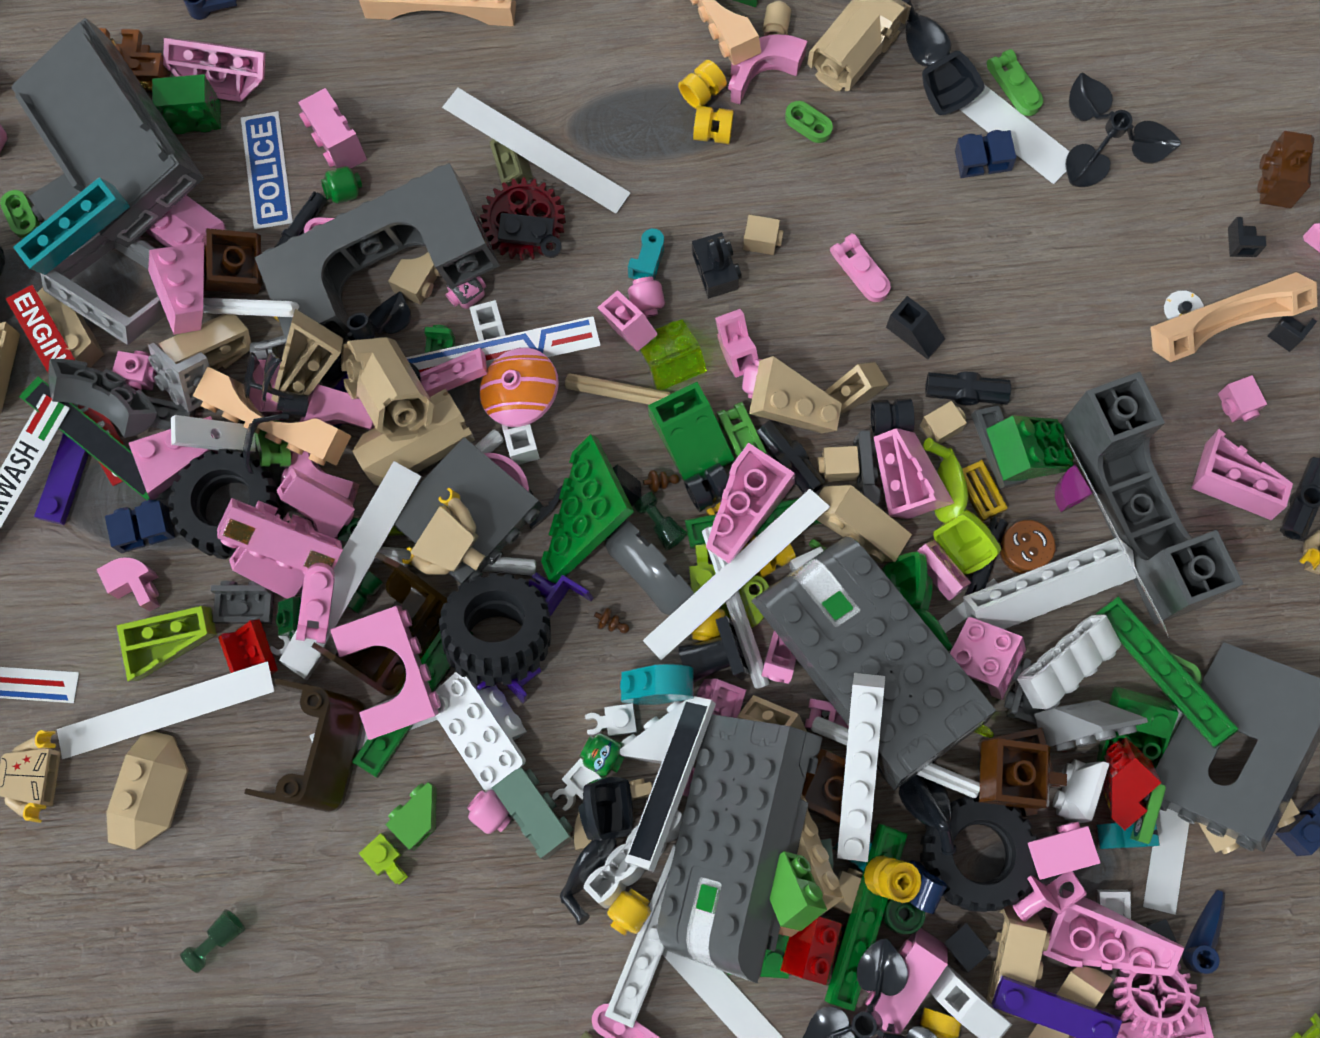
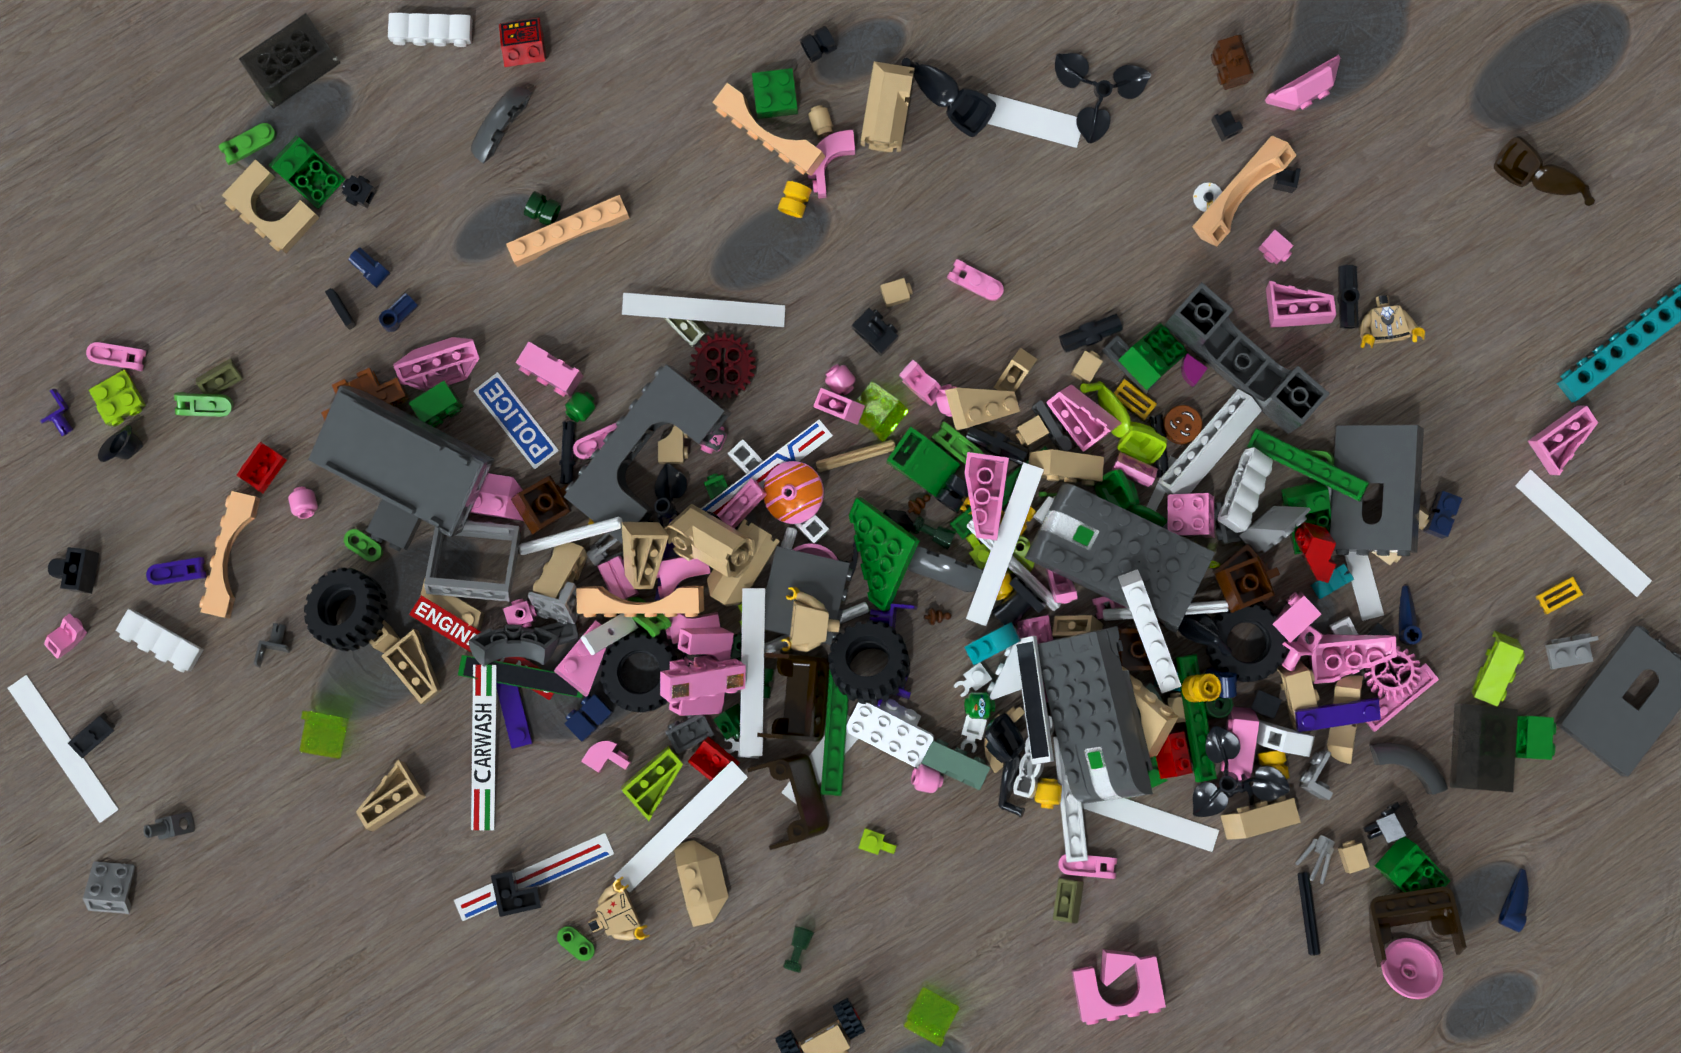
camera: 30 degrees left, 10 degrees up
teal brick [13,177,130,275] -> none
bright pink wedge [148,242,204,335] -> none
black plant [243,352,309,474] -> none
bright pink plate [296,563,335,644] -> none
bright pink arch [330,606,441,740] -> none
bright green slope [385,782,437,851] -> none
black hinge [498,213,562,258] -> none
teal leg [628,228,664,280] -> none
yellow wheel [693,106,734,144] -> none
bright green slope [770,851,827,931] -> none
bright green plate [785,101,833,143] -> none
black wheel [870,398,915,436] -> none
black slope [886,296,945,360] -> none
dark blue piece [955,130,1016,178] -> none
bright green plate [987,49,1043,116] -> none
white slope [1053,759,1109,823] -> none
white sticker [1067,439,1169,638] -> none
bright green tile [1130,784,1166,844] -> none

